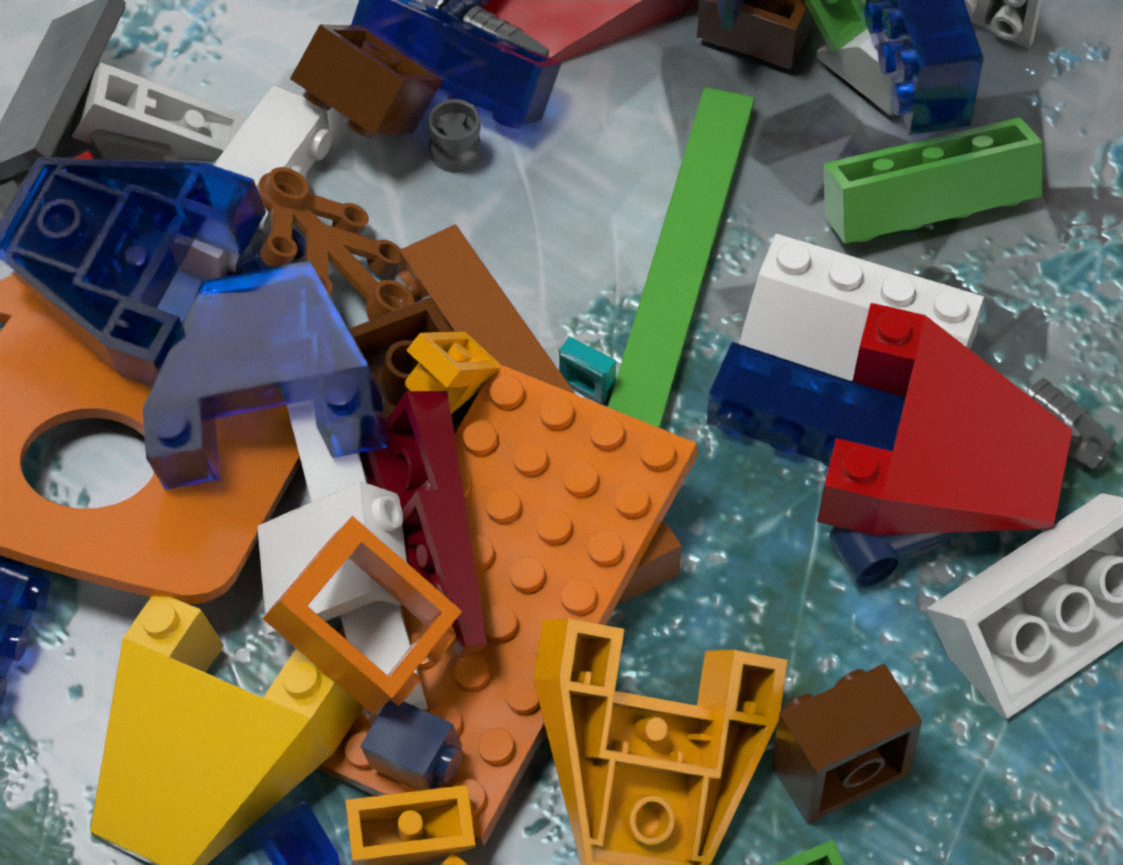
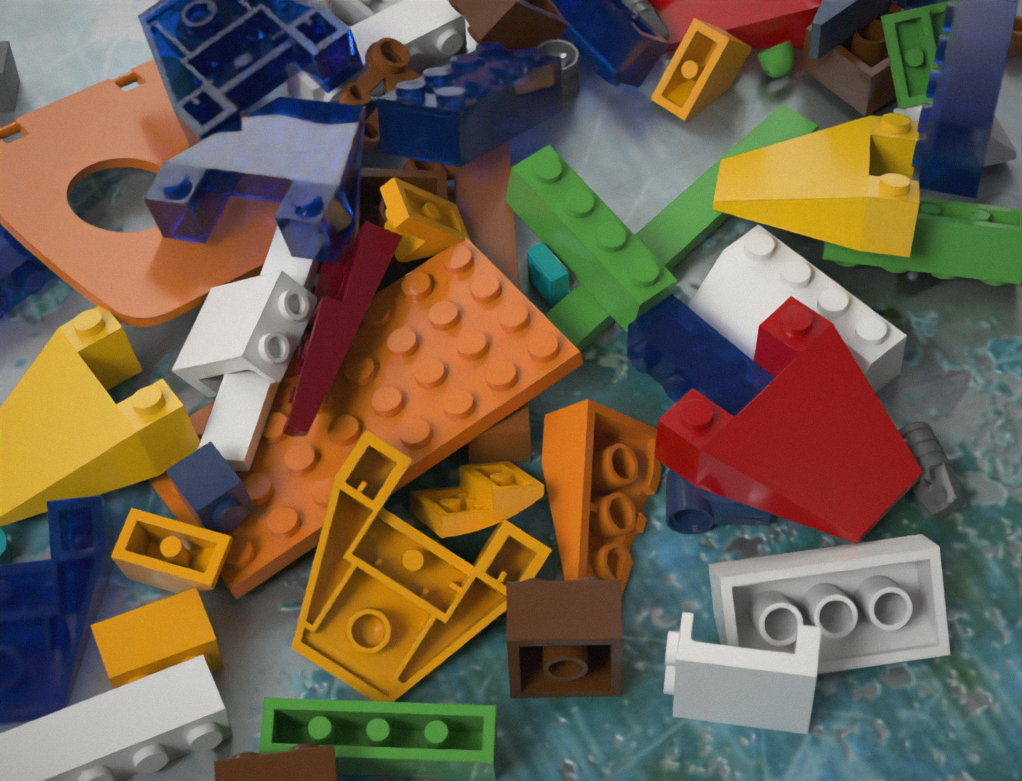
camera: 30 degrees right, 5 degrees down
orange window [262,516,462,714] -> none
none -> clear blue brick [377,42,563,167]
none -> light orange slope [409,461,544,538]
none -> bright green brick [505,145,678,336]
none -> orange wedge [542,399,661,598]
none -> light orange slope [650,18,752,122]
none -> white panel [663,612,821,734]
none -> yellow wedge [712,113,920,258]
none -> bright green hinge [757,41,796,78]

